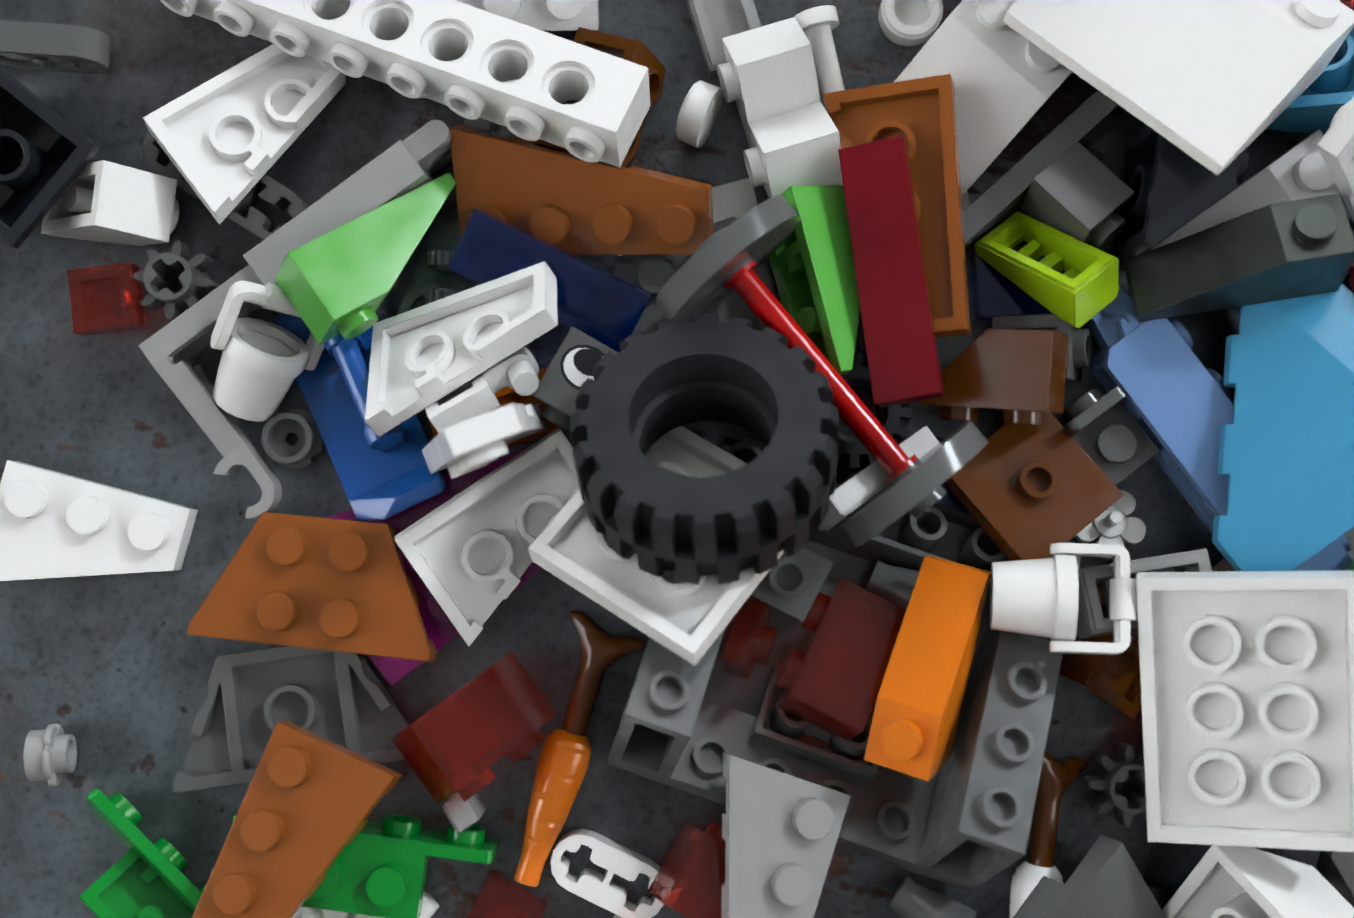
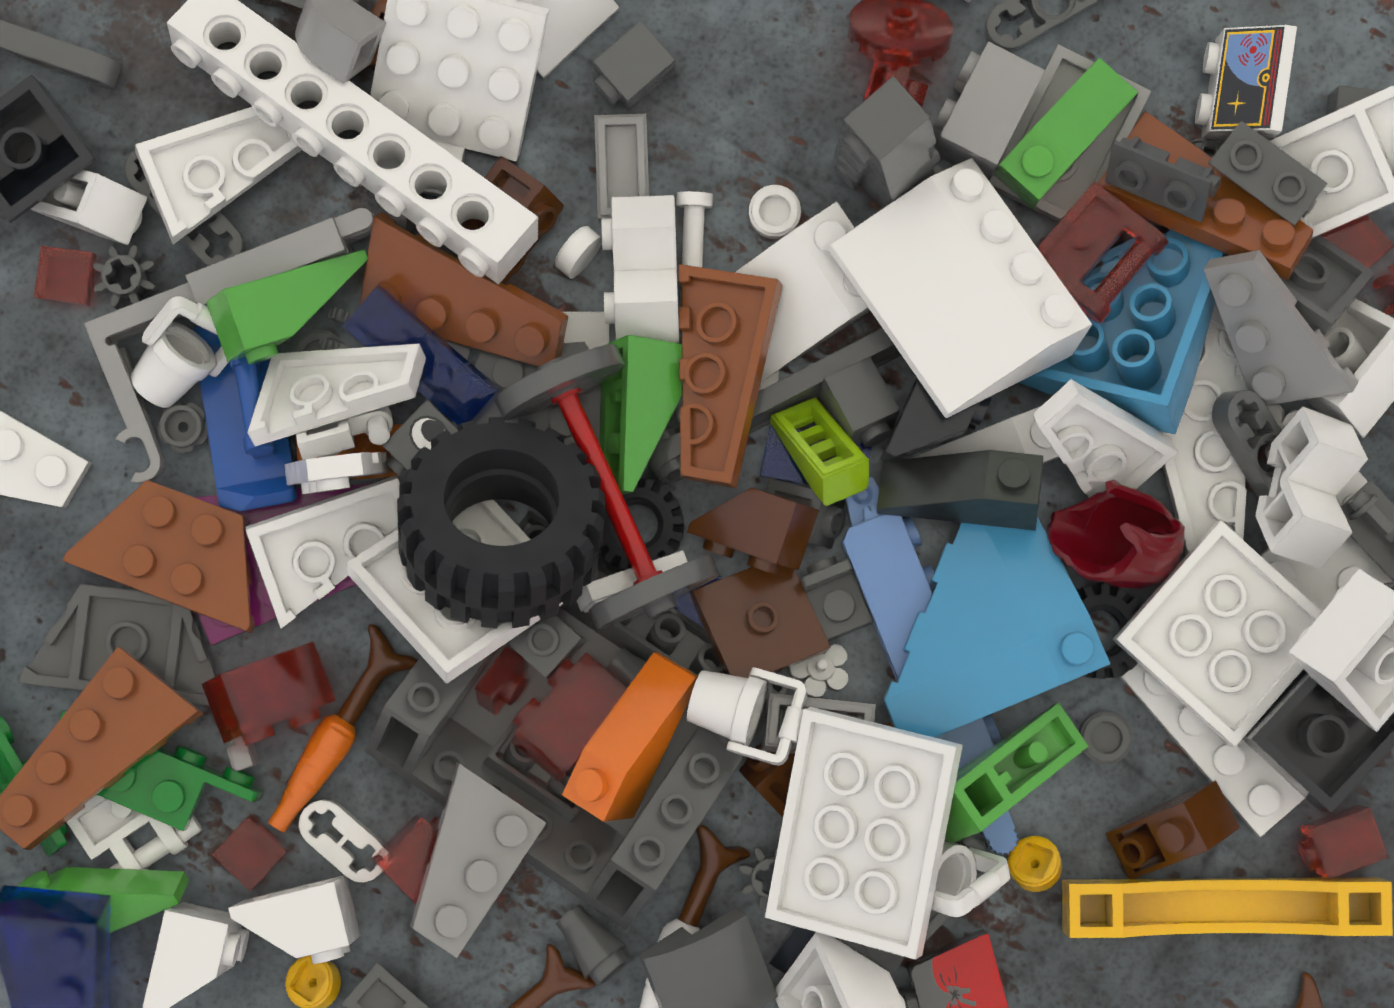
camera: 20 degrees right, 0 degrees up
dark red tile [838,135,945,408] -> none

